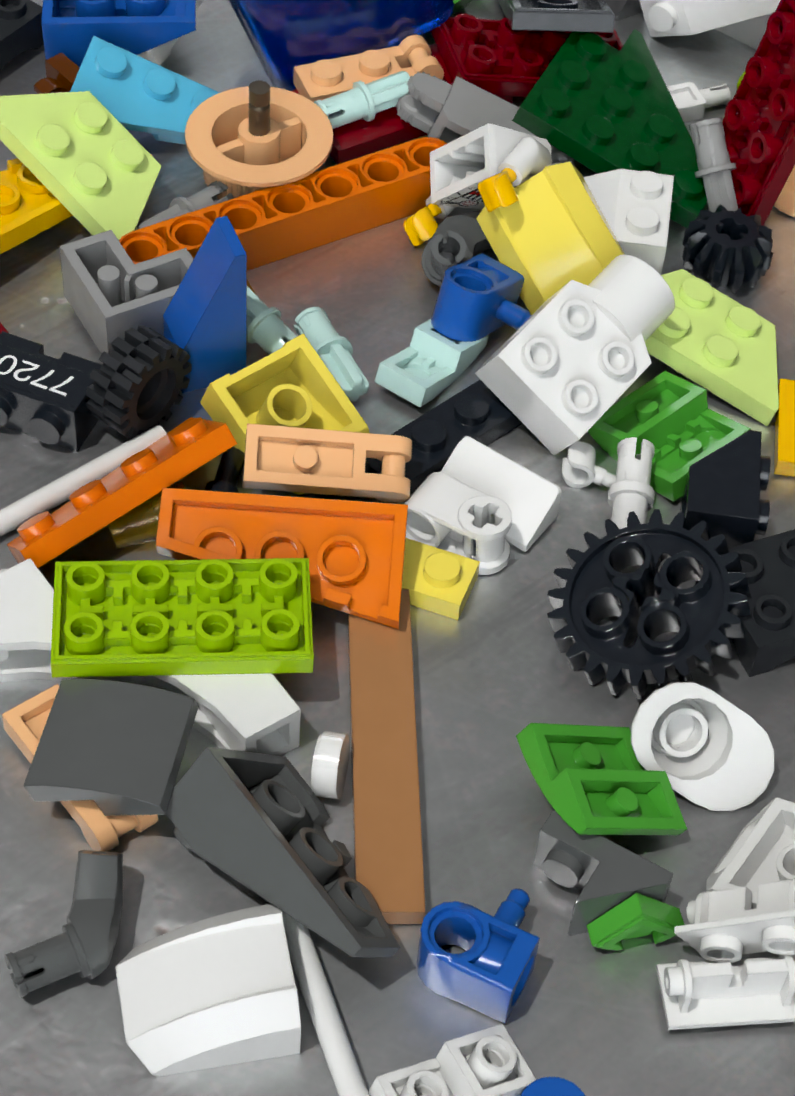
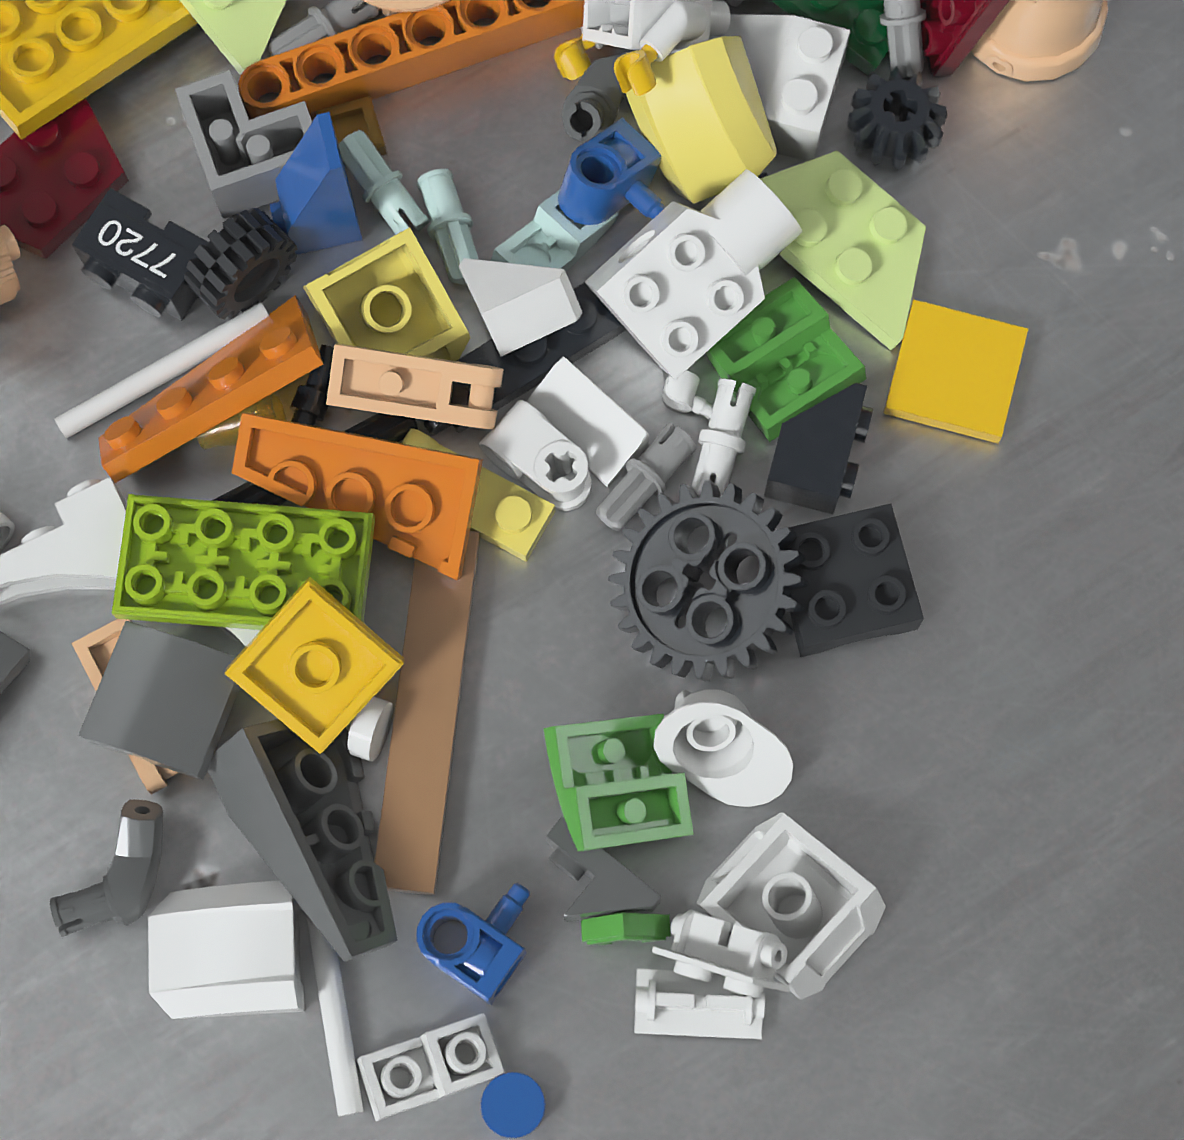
camera: 15 degrees right, 25 degrees up
none -> yellow tile [224,577,405,754]
none -> white slope [459,258,583,356]
none -> light grey axle [596,423,697,531]

